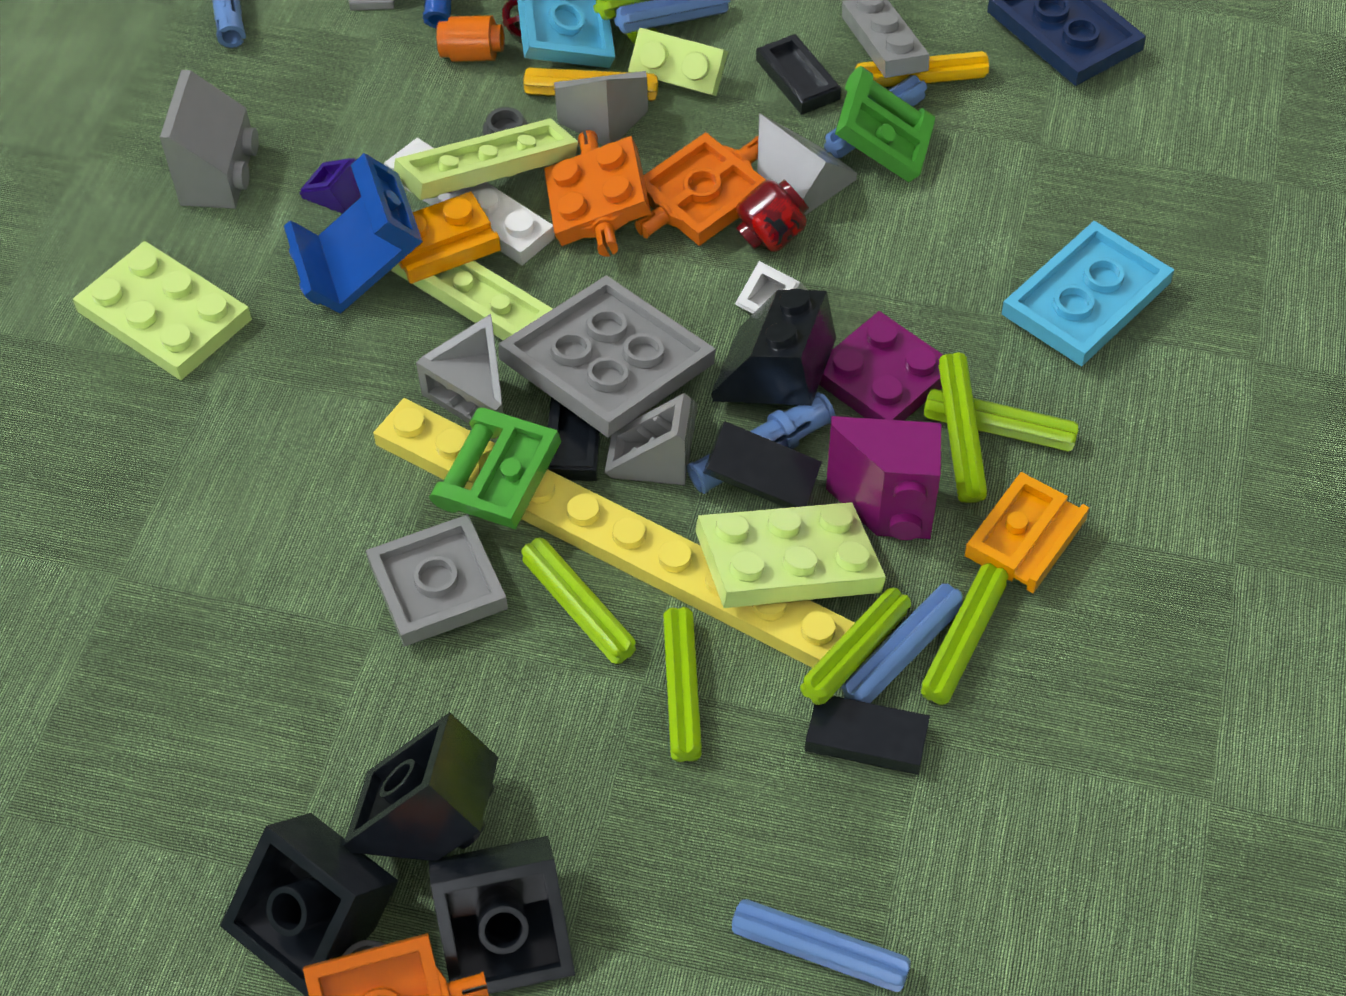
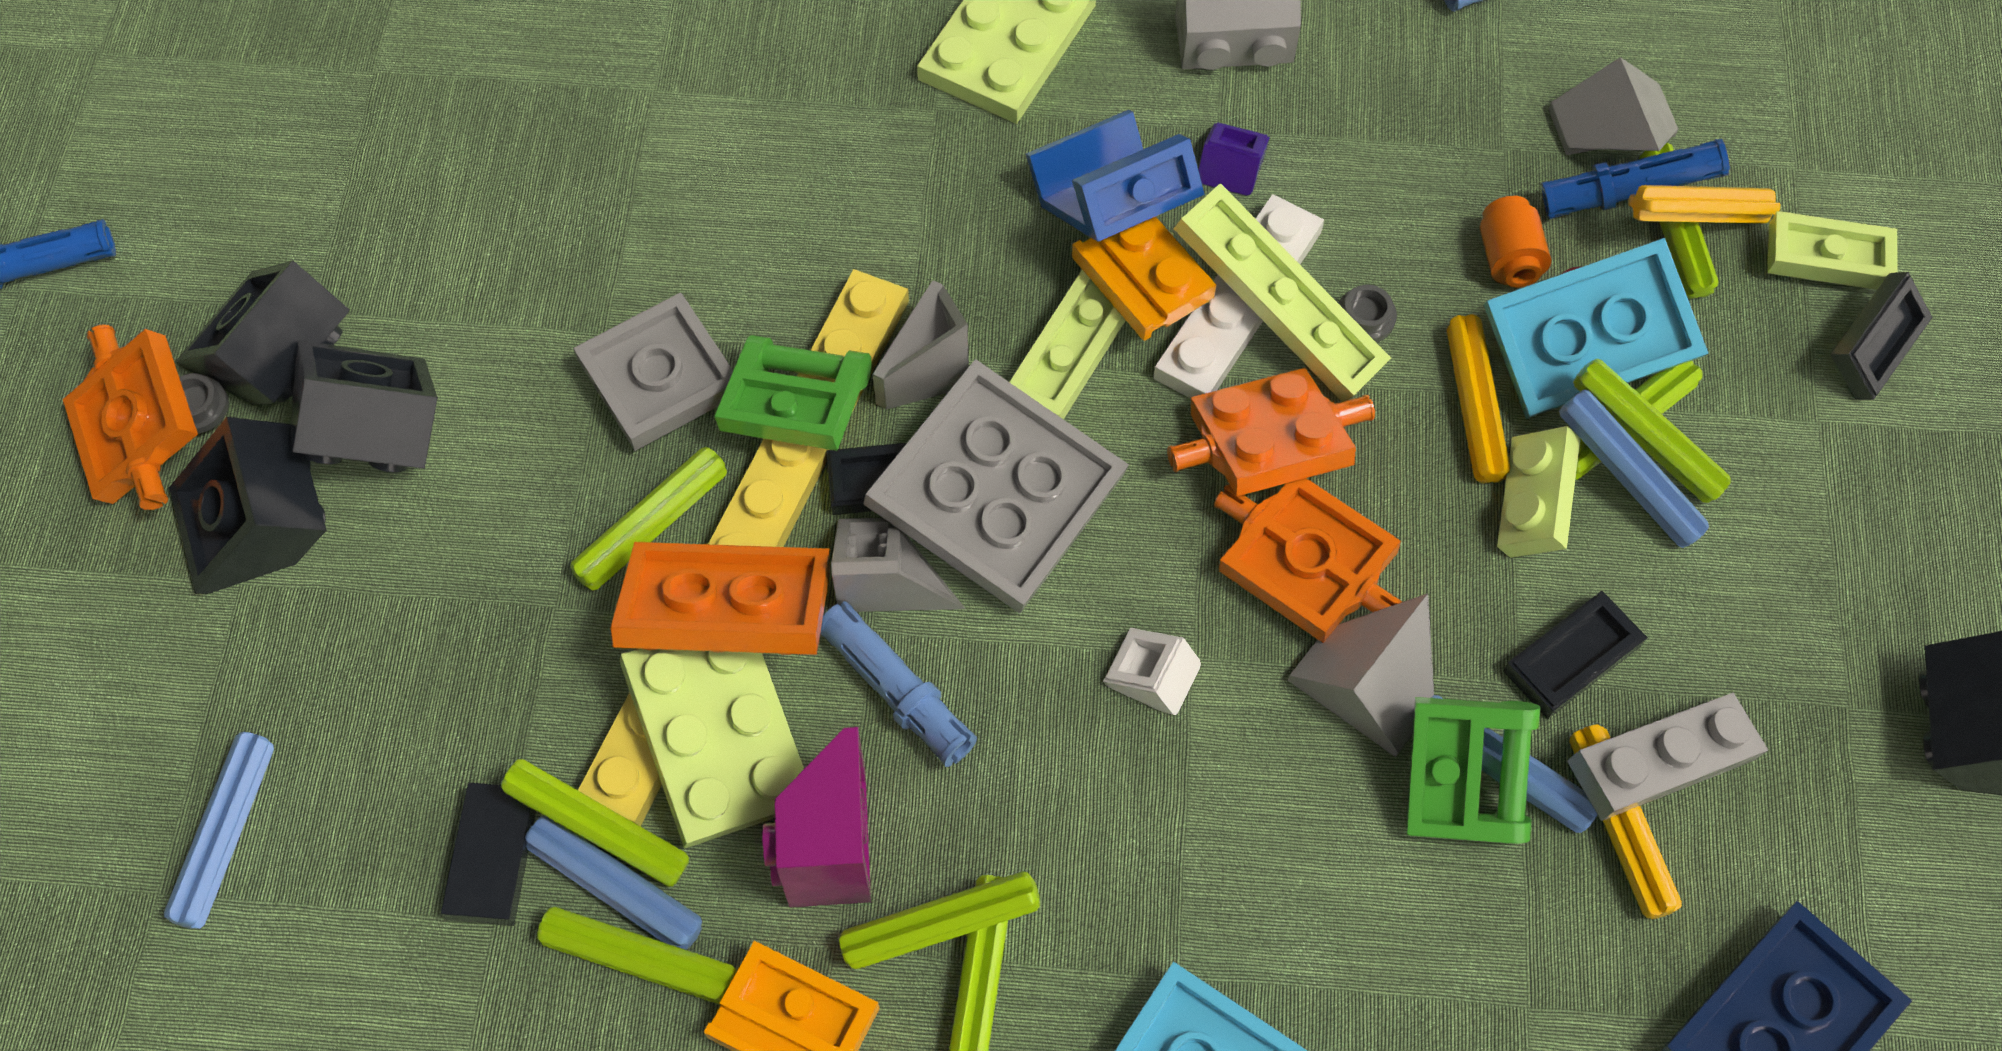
camera: 80 degrees right, 10 degrees up
light grey slope [554,71,648,146] -> none
lime axle [663,607,702,762] -> none
black tile [703,421,822,508] -> none
black slope [711,289,836,405] -> none
dark red head [736,179,809,252] -> none
magenta plate [819,311,943,420] -> none
none -> orange plate [611,542,830,655]

